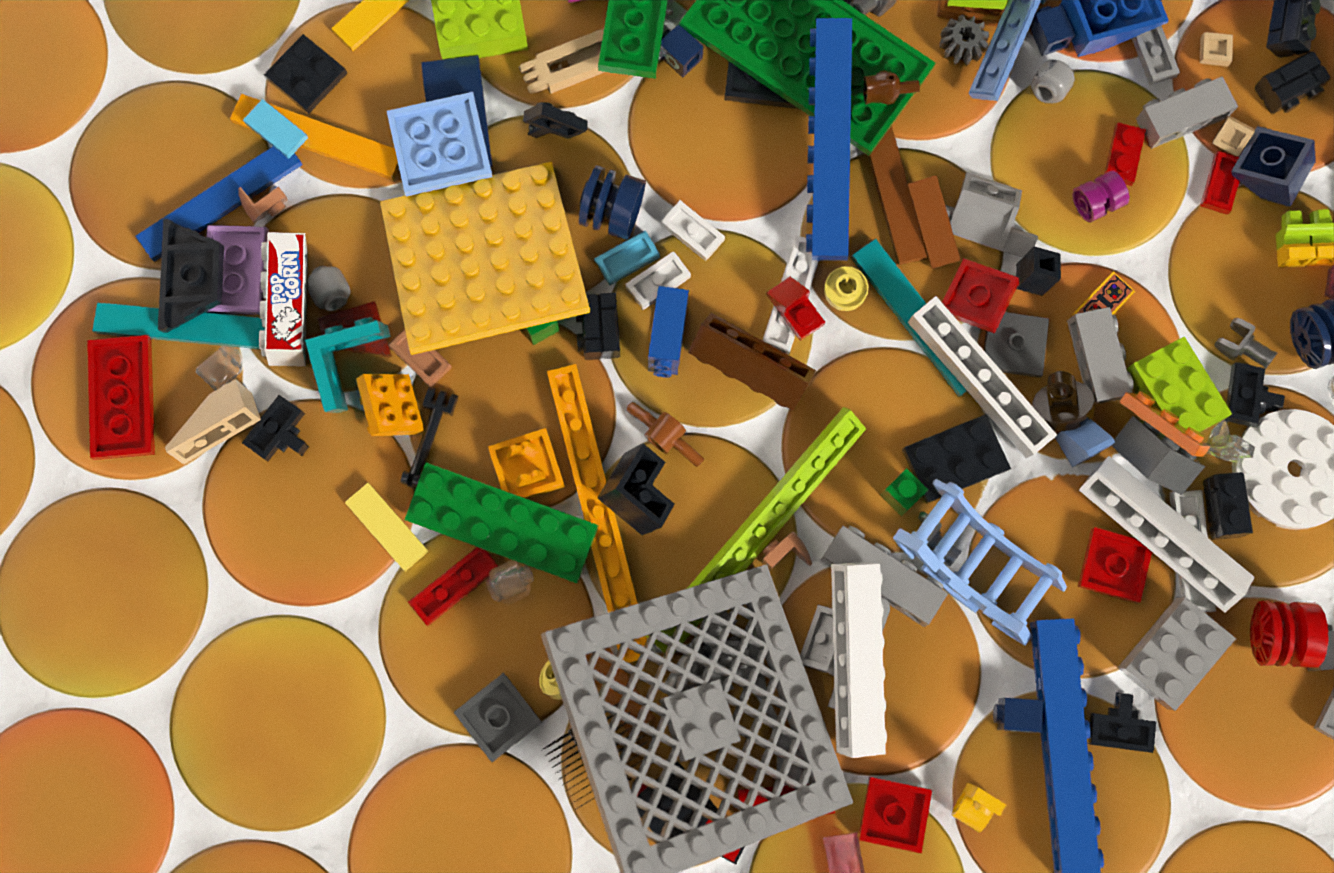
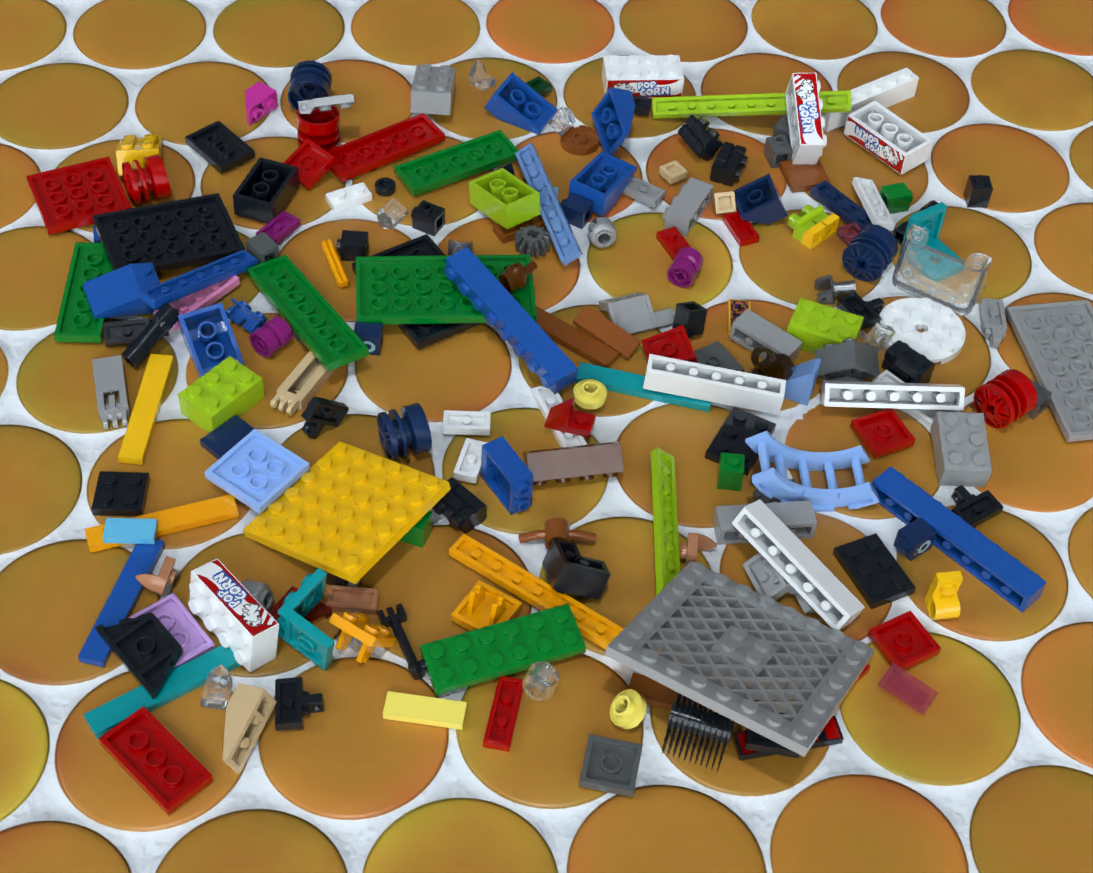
camera: 40 degrees left, 30 degrees down
medium azure tile [594,230,660,286] -> none
orange plate [1119,391,1210,457] -> none
none -> black plate [833,533,916,609]

